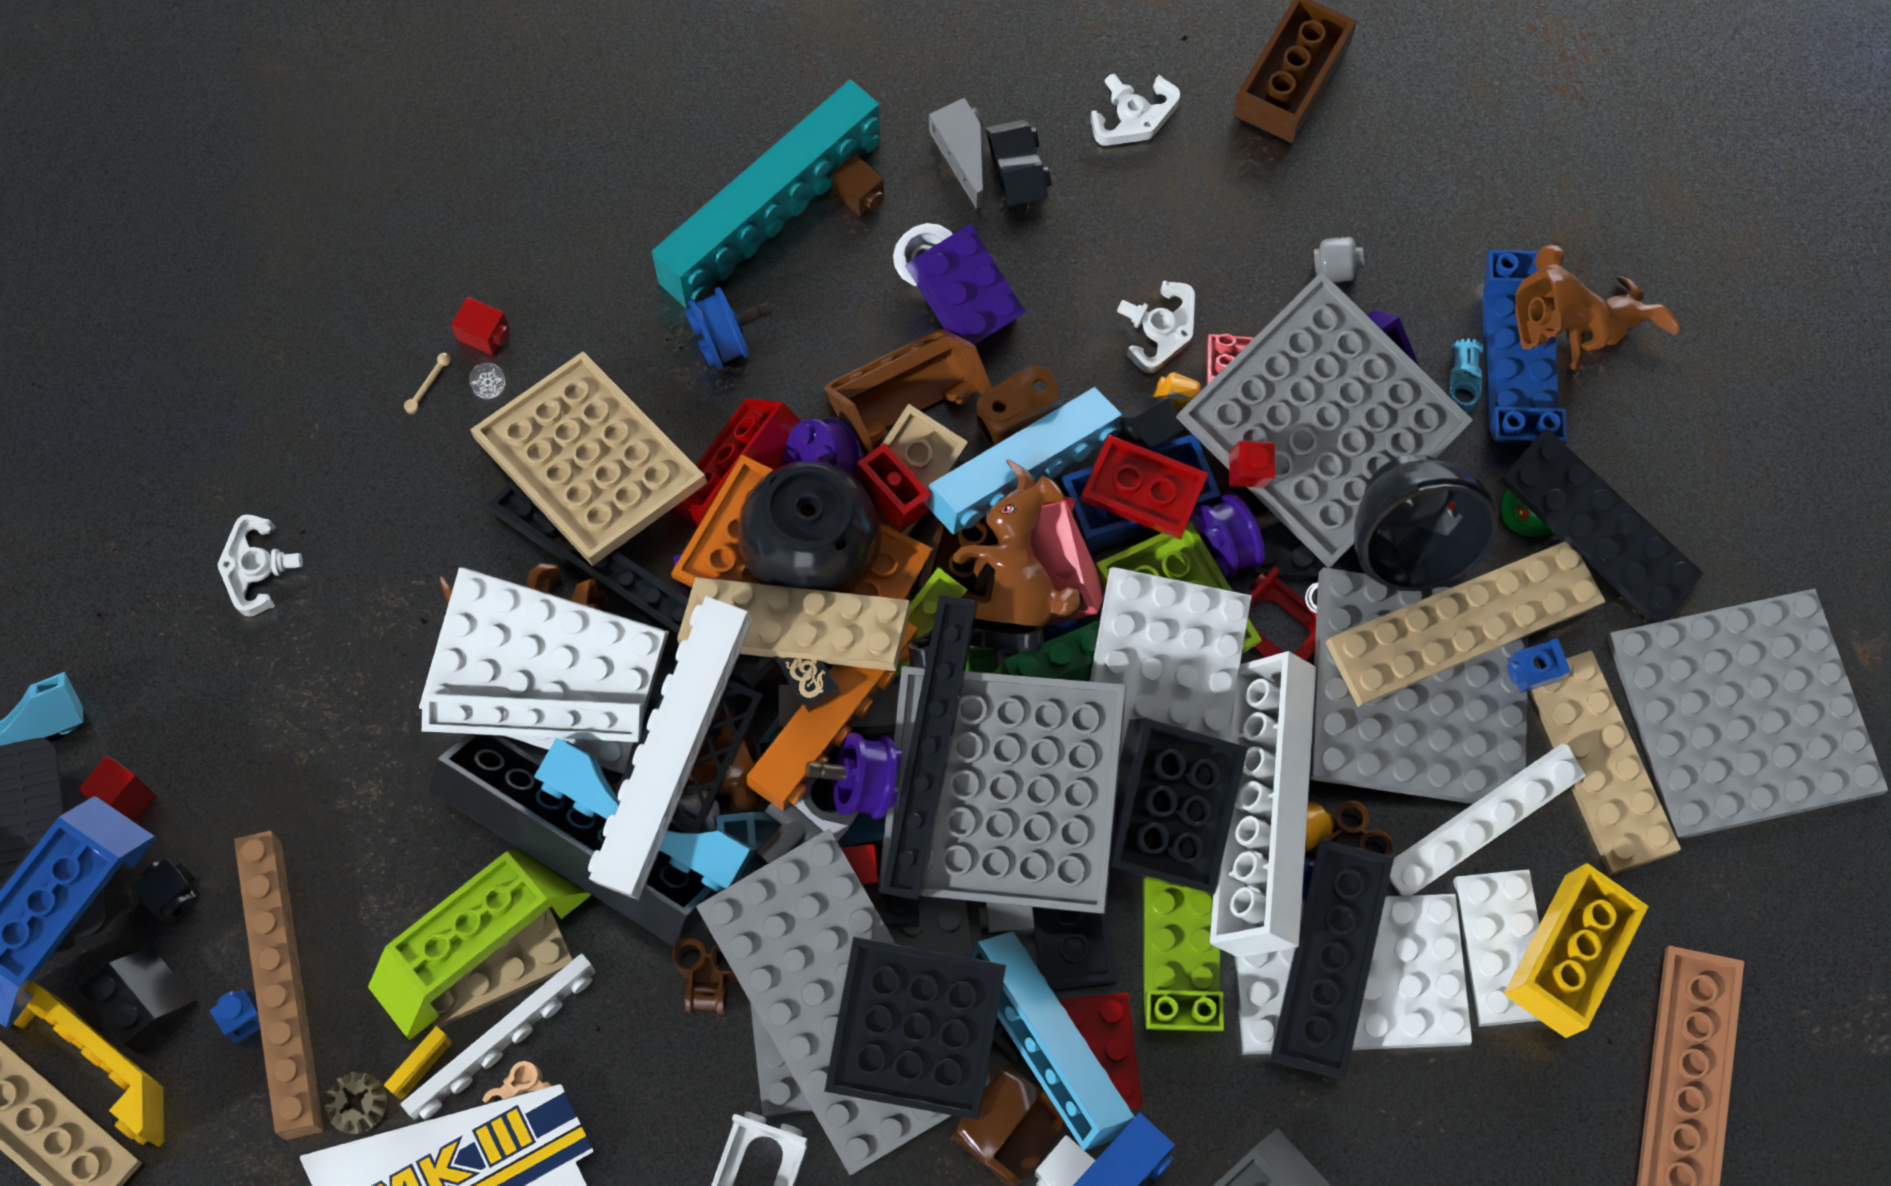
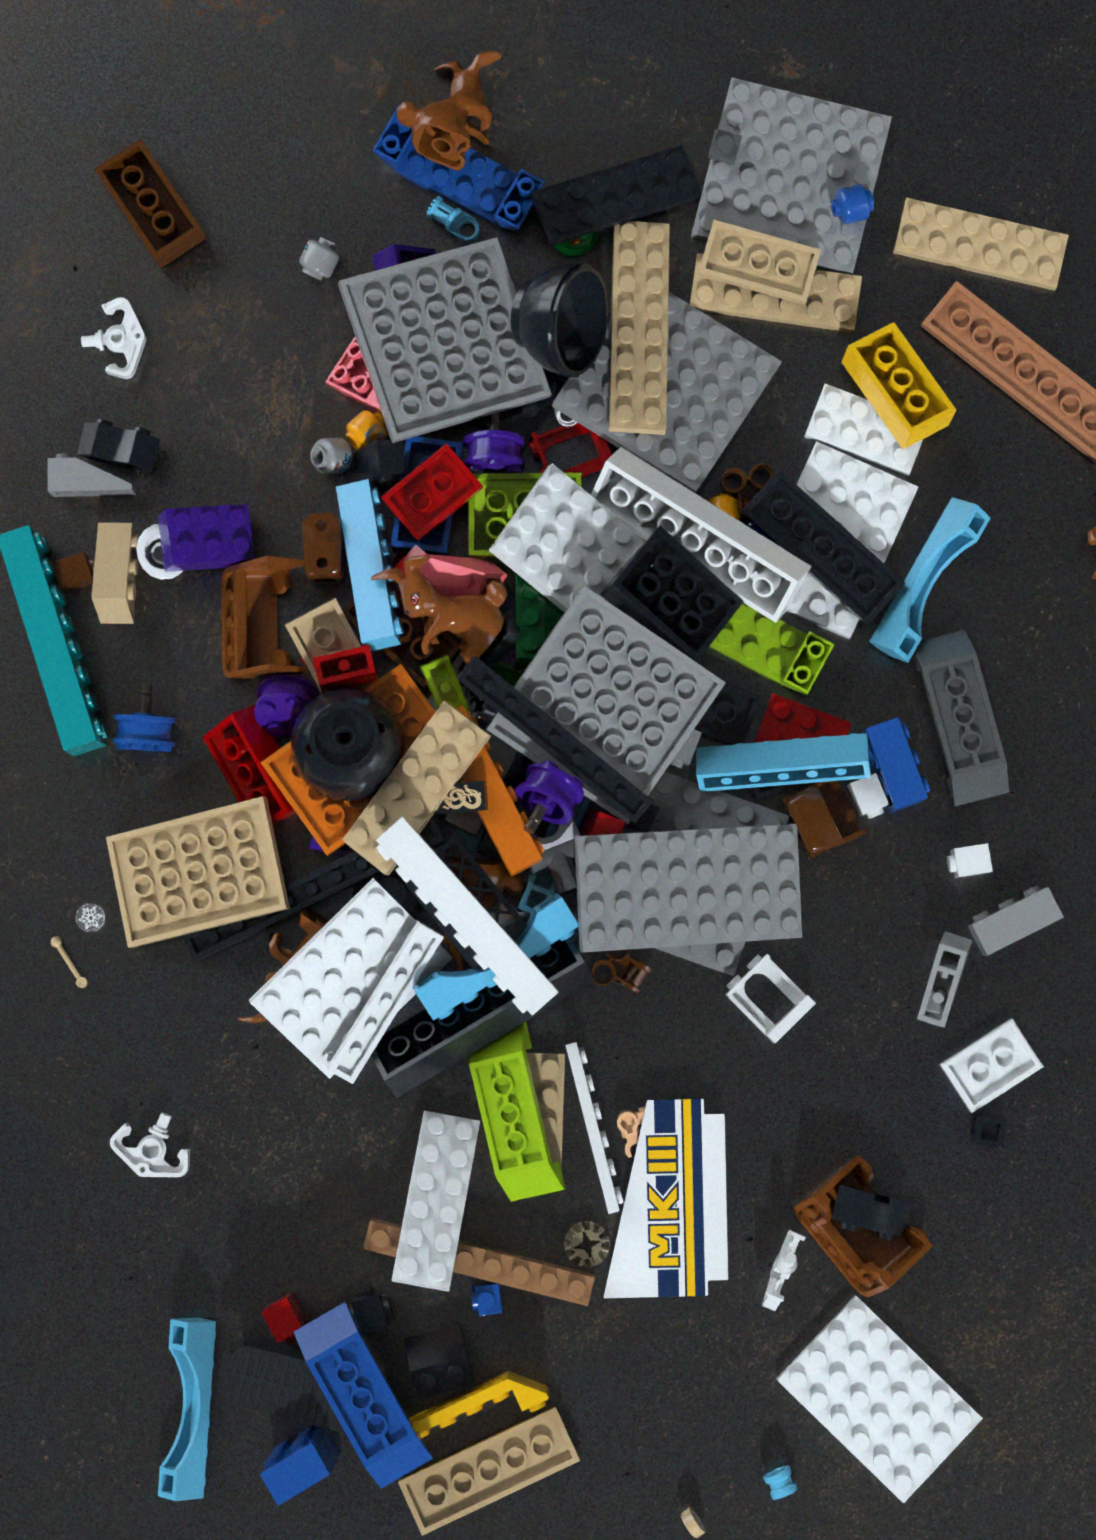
camera: 60 degrees left, 15 degrees up
yellow tile [384,1026,452,1100] -> none
red brick [451,297,510,355] -> none
black plate [824,936,1006,1120] -> none
white piece [1117,281,1195,373] -> none
red brick [1229,441,1275,488] -> none
white plate [1389,743,1586,897] -> none
blue brick [1507,638,1571,693] -> none
none -> tan wedge [91,523,140,624]
none -> light grey head [310,438,353,475]
none -> white plate [392,1111,480,1292]
none -> tan plate [698,220,821,305]
none -> dark grey plate [708,129,742,165]
none -> blue head [831,184,874,224]
none -> medium azure arch [869,497,991,663]
none -> tan plate [893,197,1069,291]

